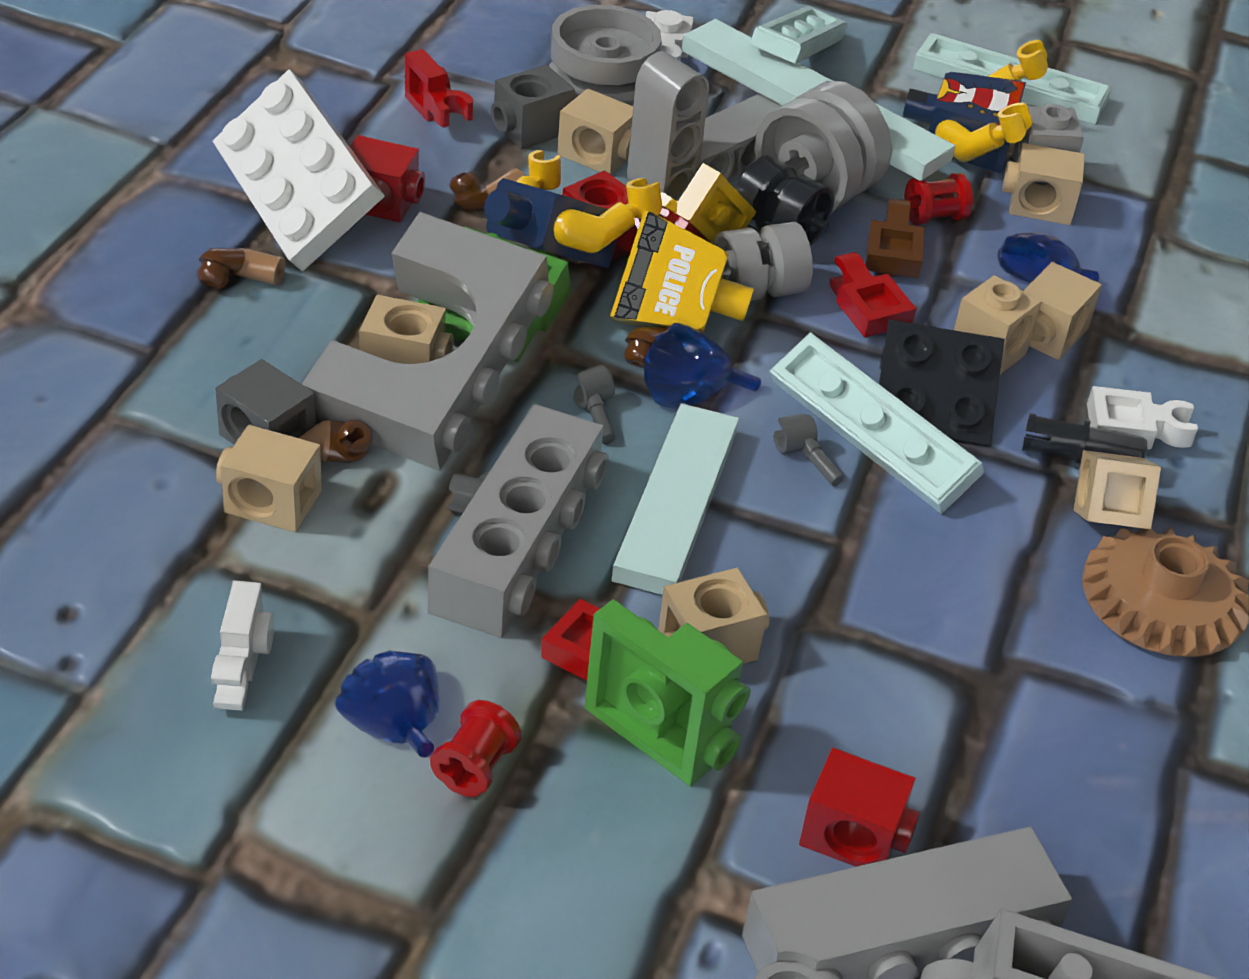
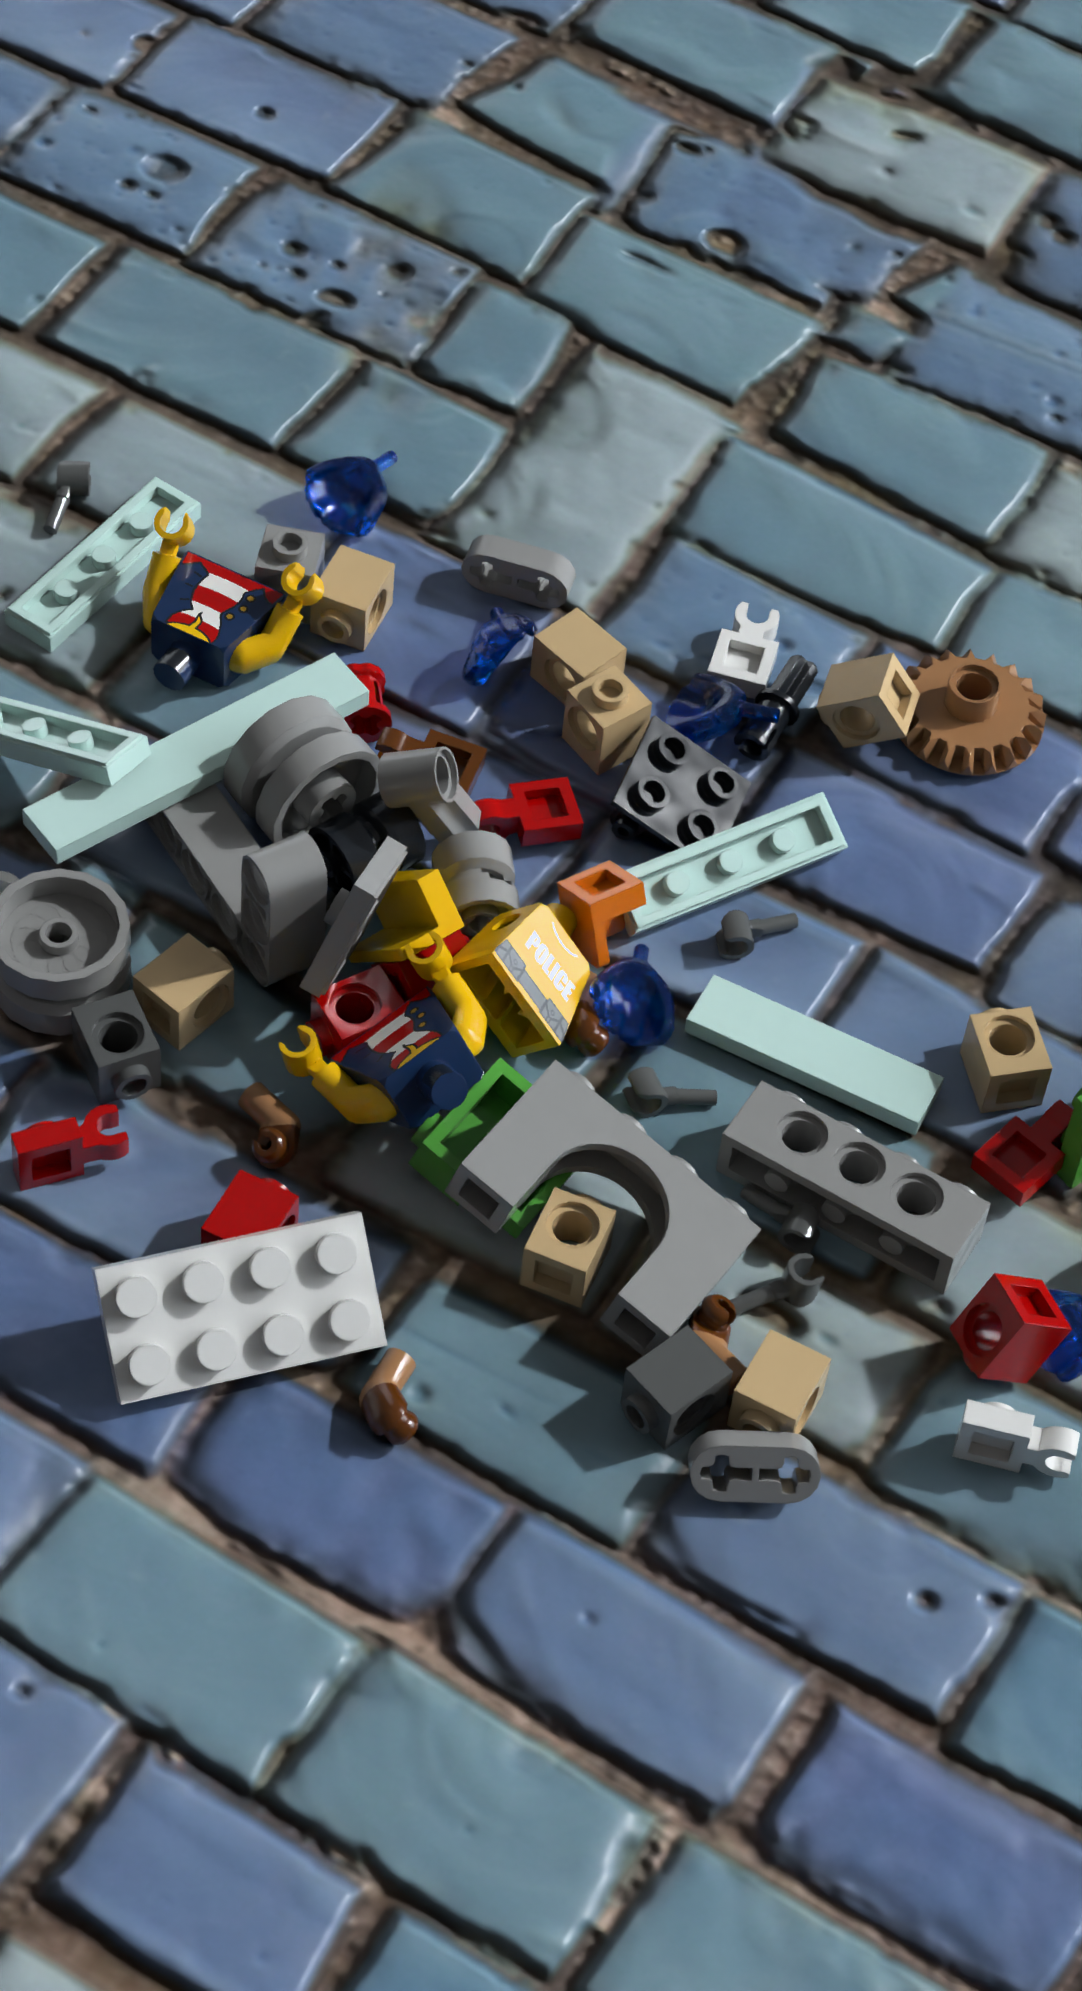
camera: 80 degrees left, 10 degrees up
none -> dark grey hand [43,460,91,535]
none -> light grey plate [299,836,408,998]
none -> clear blue piece [304,450,398,537]
none -> light grey piece [377,746,481,843]
none -> light grey beam [461,534,576,609]
none -> orange panel [557,860,646,969]
none -> clear blue piece [665,673,780,744]
none -> light grey beam [687,1430,821,1504]
none -> dark grey hand [730,1253,825,1315]
none -> red brick [949,1273,1072,1384]

